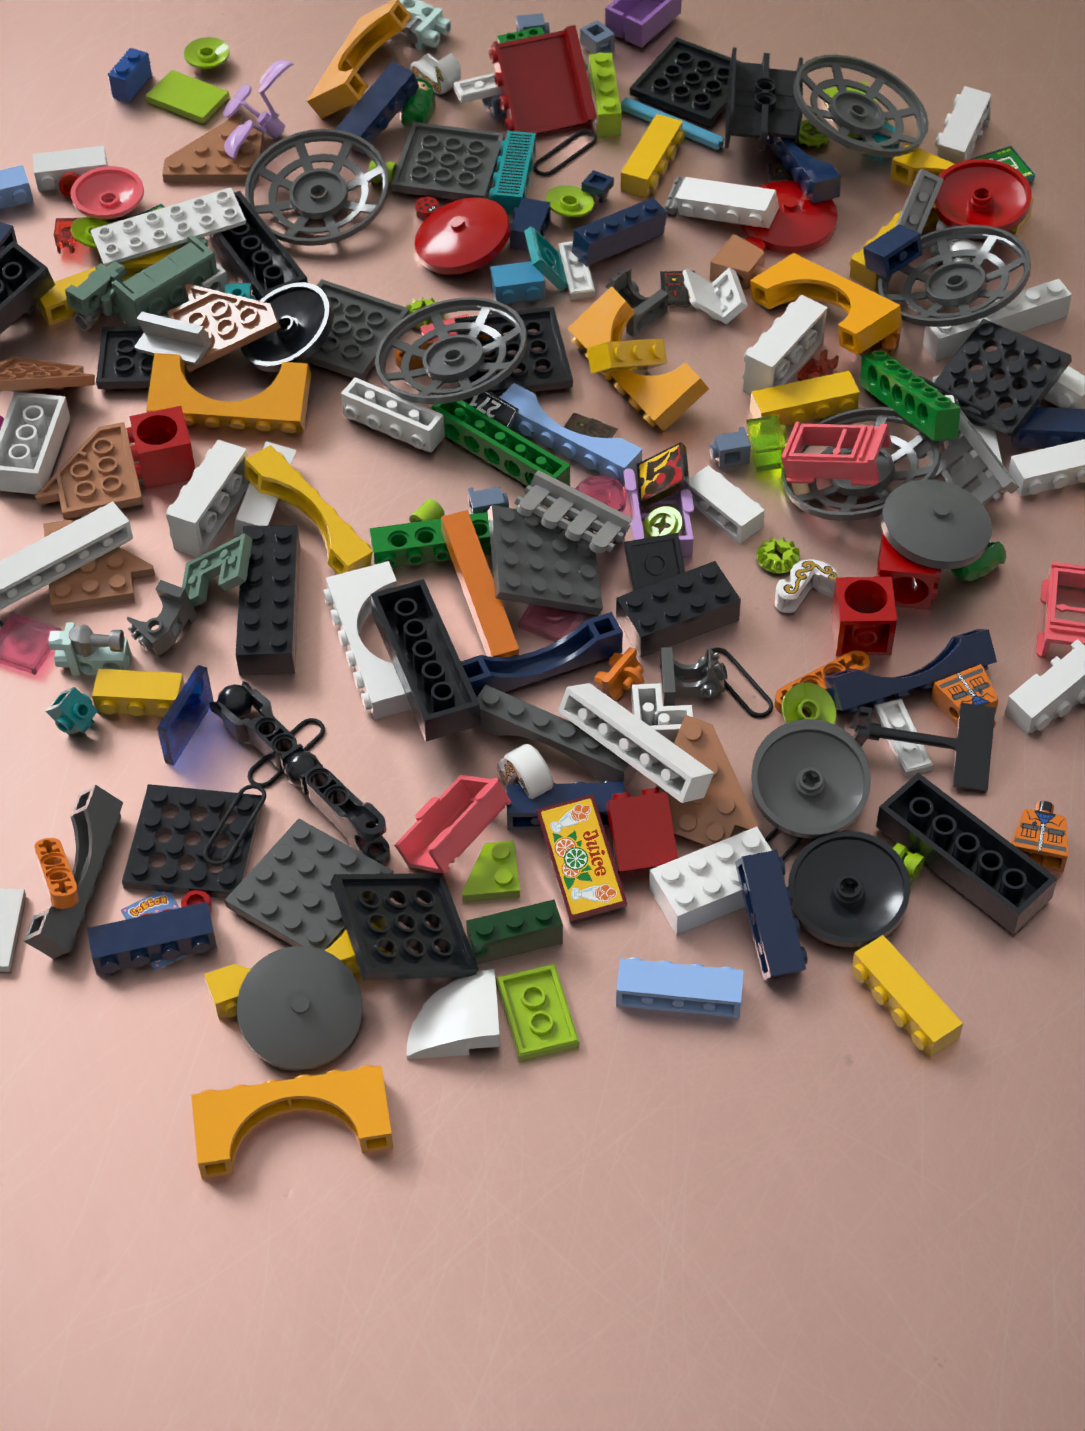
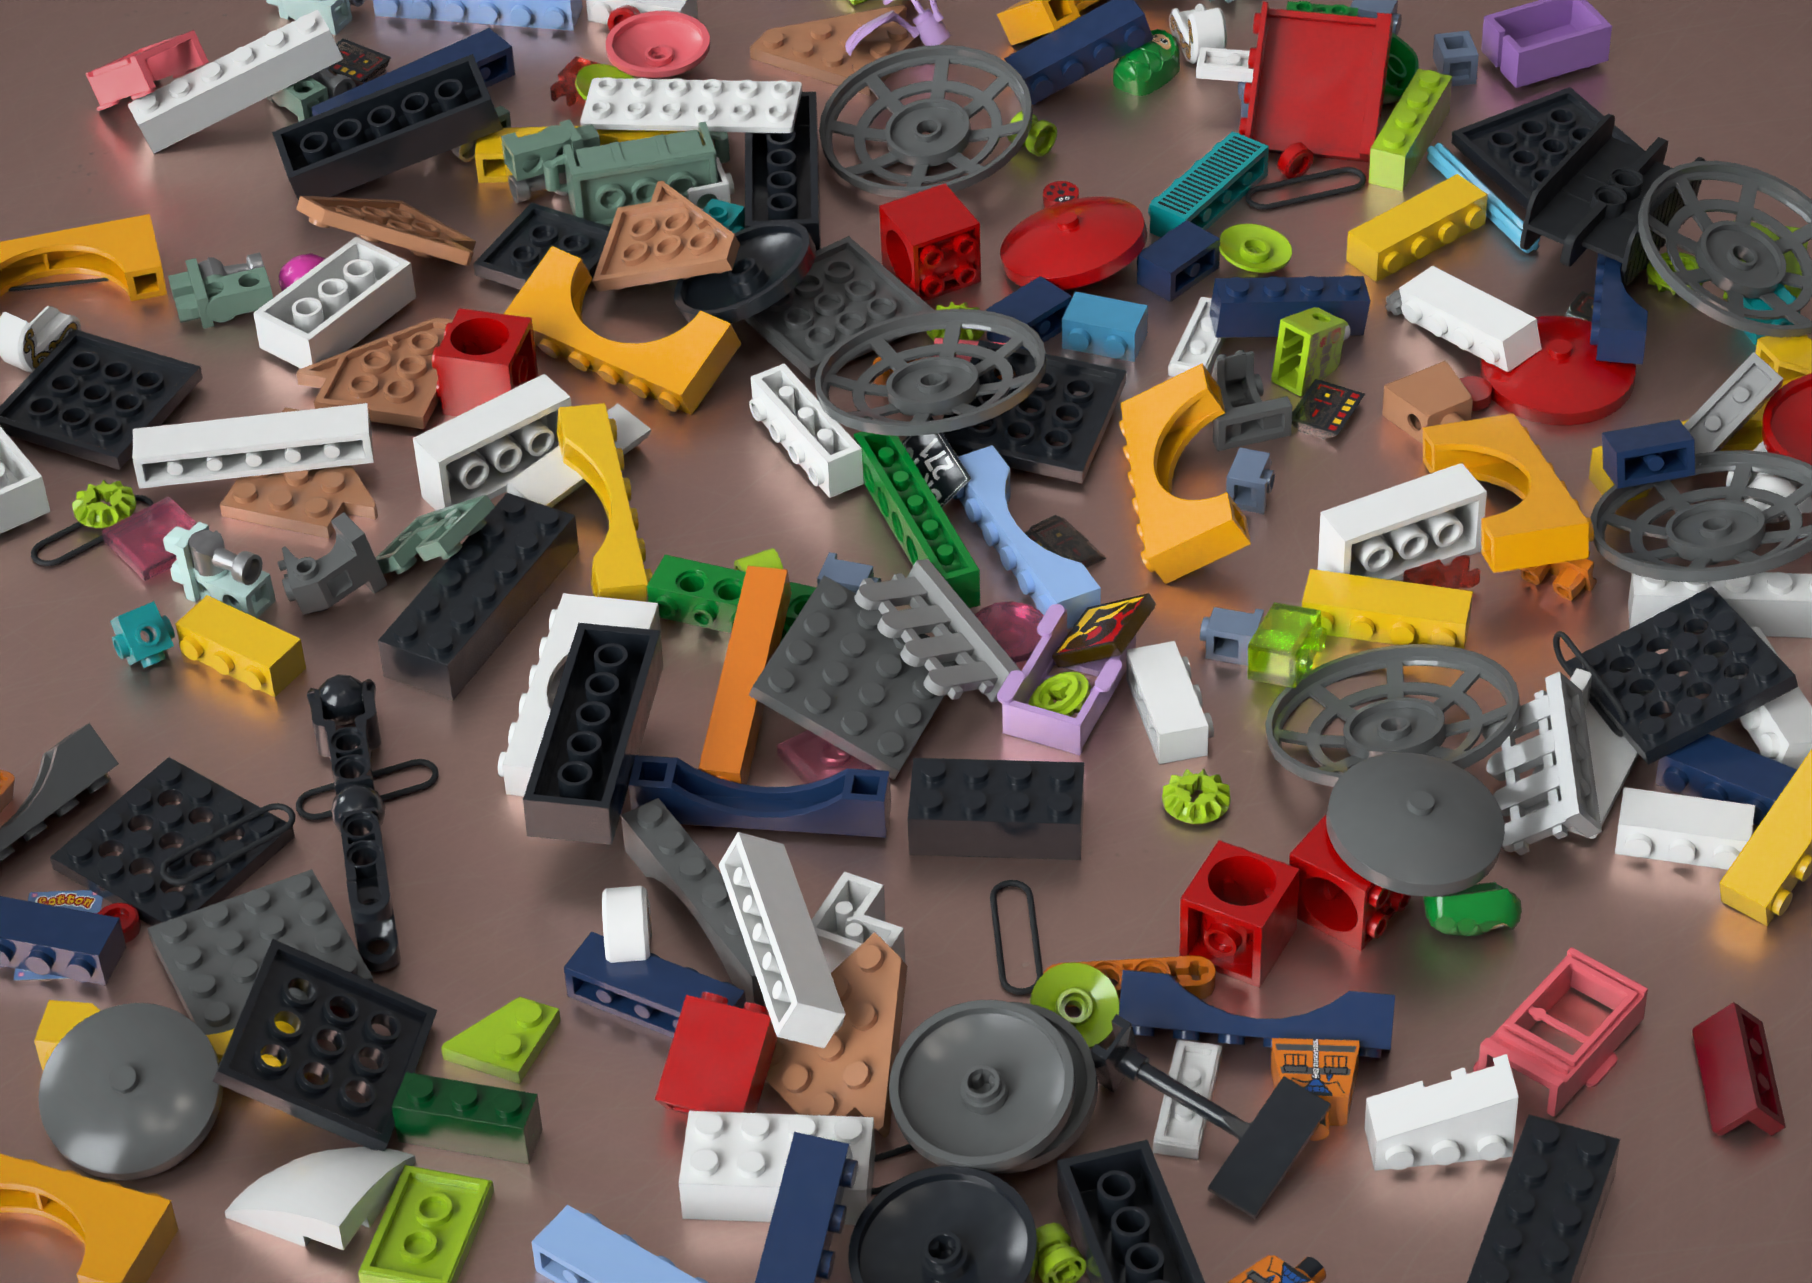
camera: 30 degrees right, 10 degrees down
light grey panel [134,312,212,366] -> none
clear blue tile [157,665,214,766] -> none
dark grey plate [391,122,505,200] -> none
coral piece [394,775,512,874] -> none
teal tile [524,226,568,291] -> none
tile [536,794,628,922] -> none
dark blue tile [581,170,614,203] -> none
yellow arch [587,338,668,374] -> none
orange hips [594,647,644,702] -> none
black tile [624,533,685,592] -> none
dark grey tile [660,646,728,706] -> none
white bracket [682,267,748,325] -> none
white animal [774,559,840,613] -> none
coral piece [781,422,892,486] -> none
green brick [859,350,961,441] -> none
none -> red brick [879,183,981,302]
none -> dark blue brick [986,276,1072,350]
none -> sand blue brick [1226,447,1275,514]
none -> lime torso [1271,307,1350,397]
none -> red tile [1277,142,1313,179]

